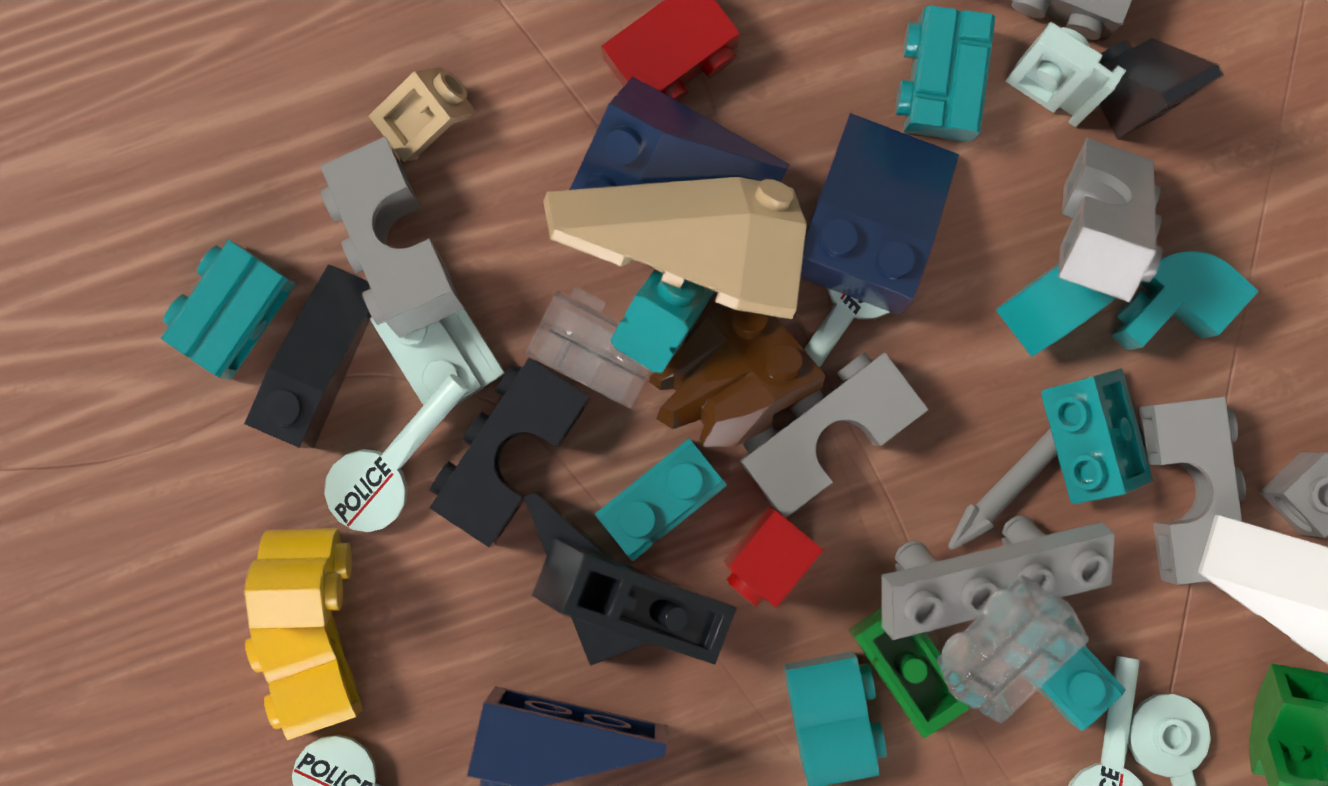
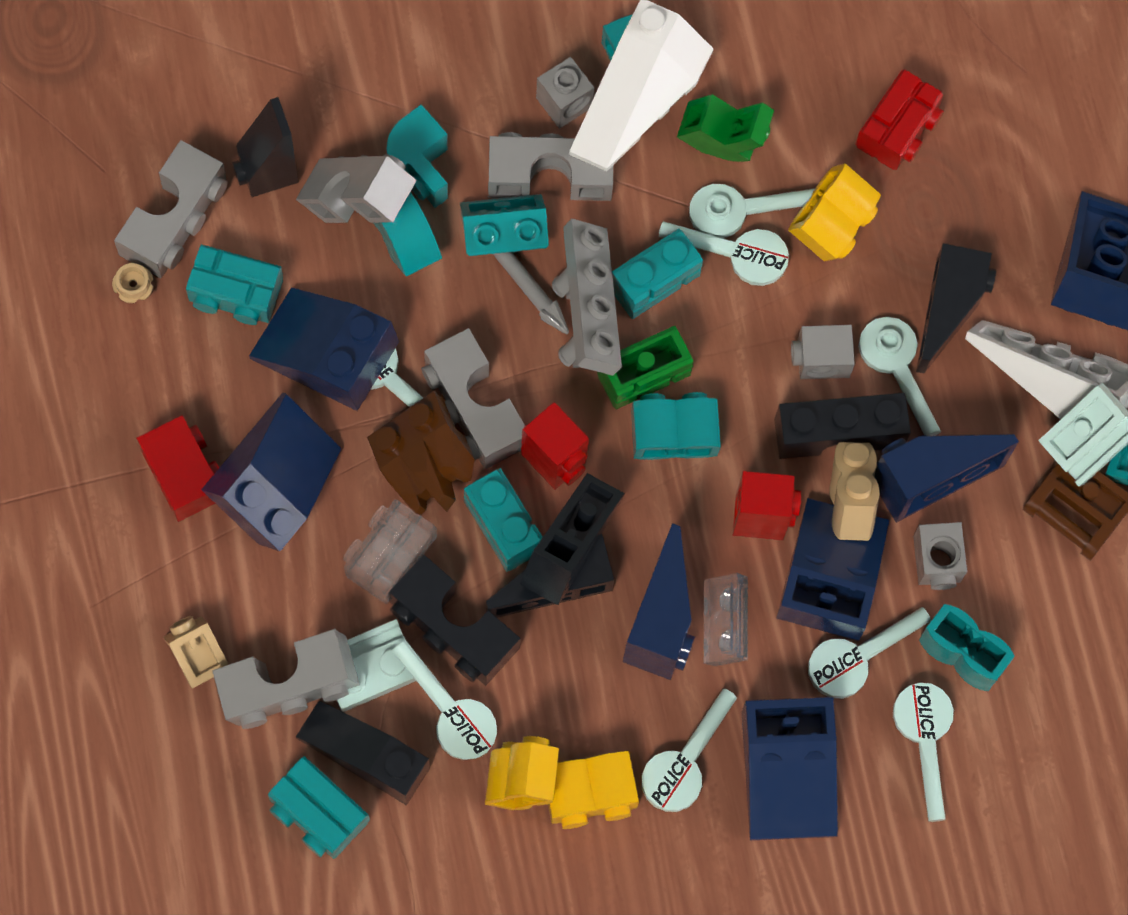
camera: 85 degrees left, 15 degrees down
tan wedge [543,177,806,319] -> none
teal brick [610,269,715,373] -> none
clear brick [937,574,1089,724] -> none
light aqua plate [1005,22,1126,127] -> none

